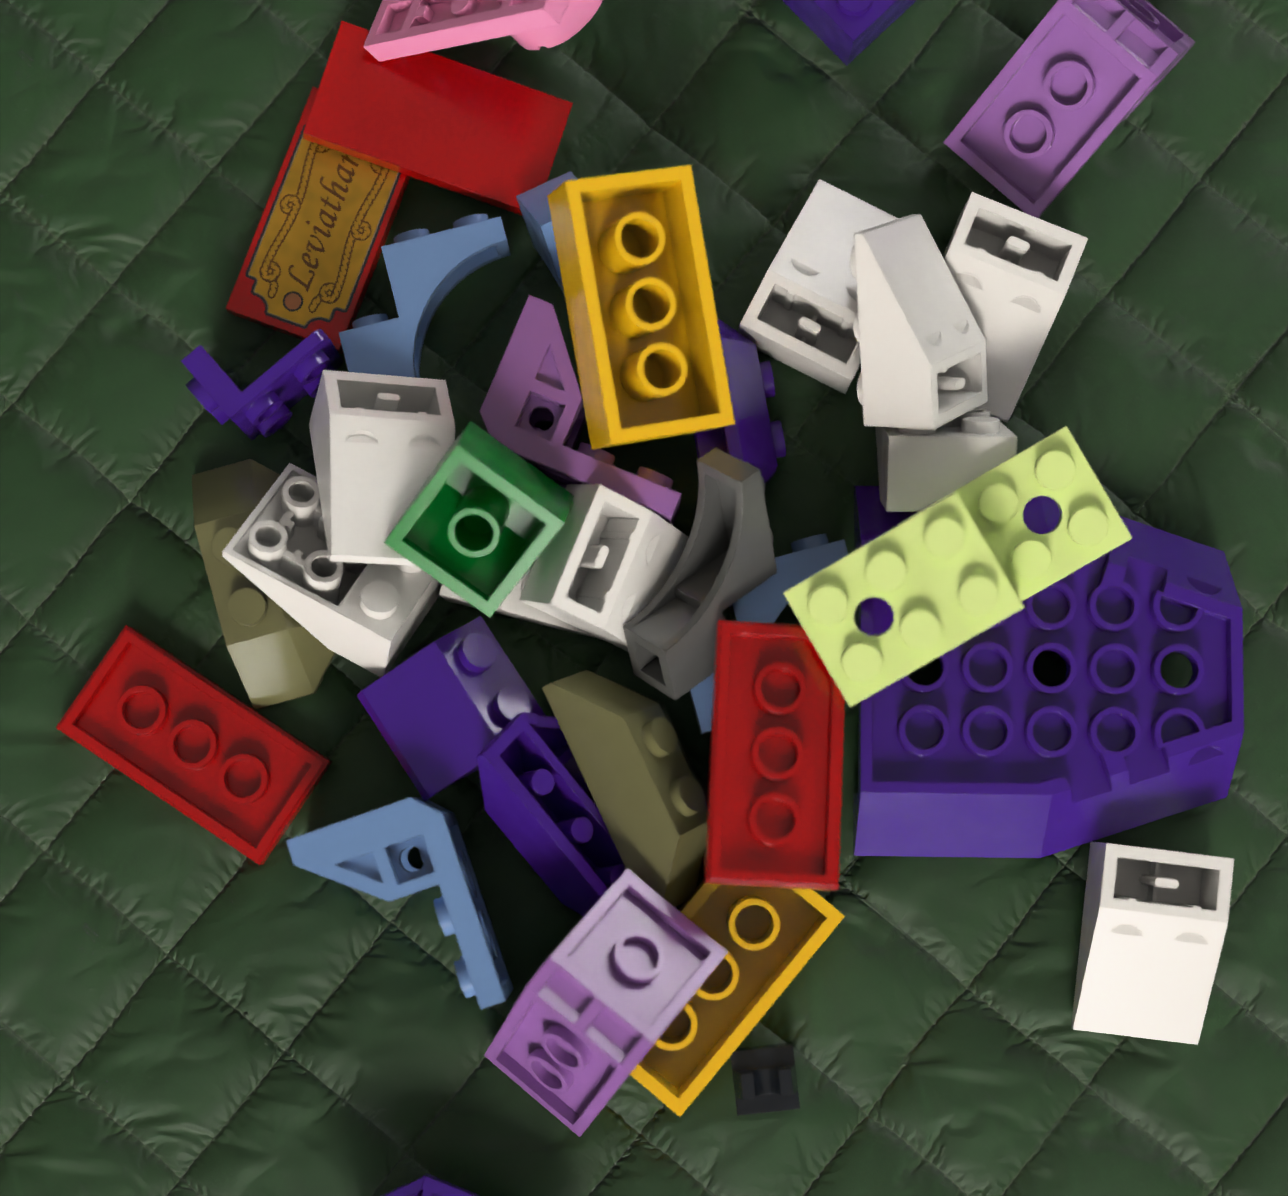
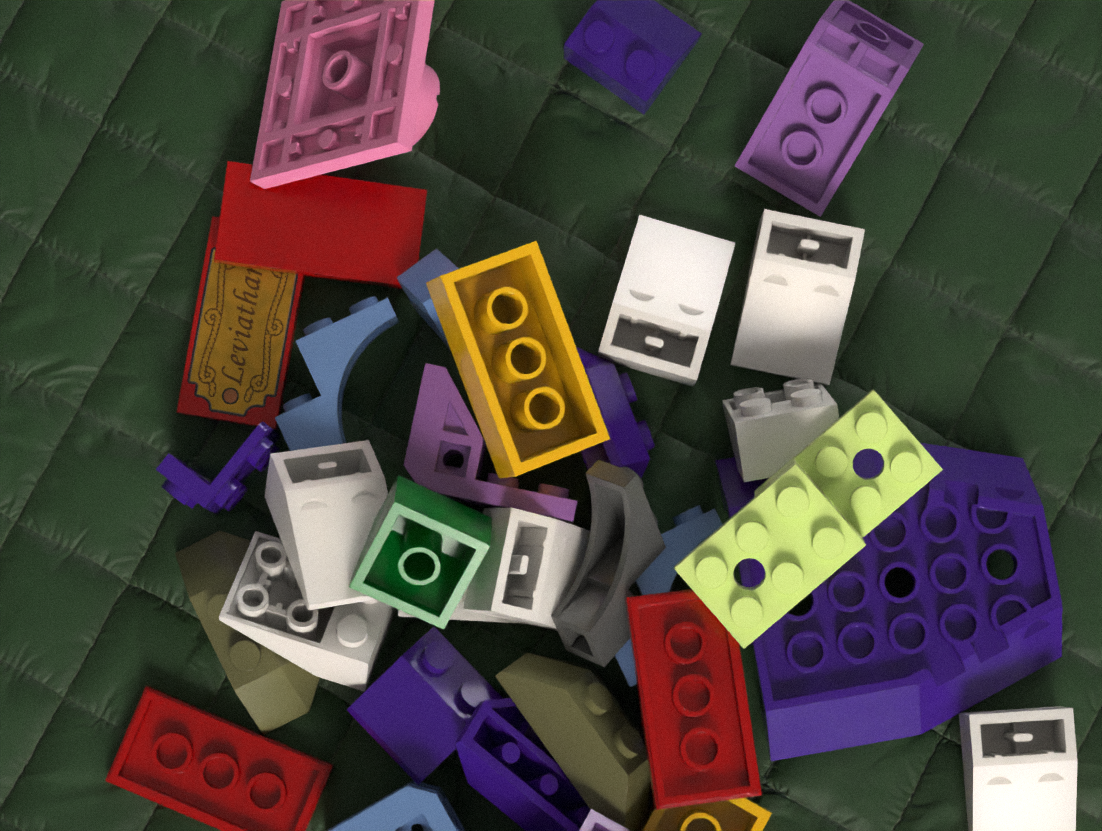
camera: 10 degrees left, 0 degrees up
white slope [850,214,988,430] -> none

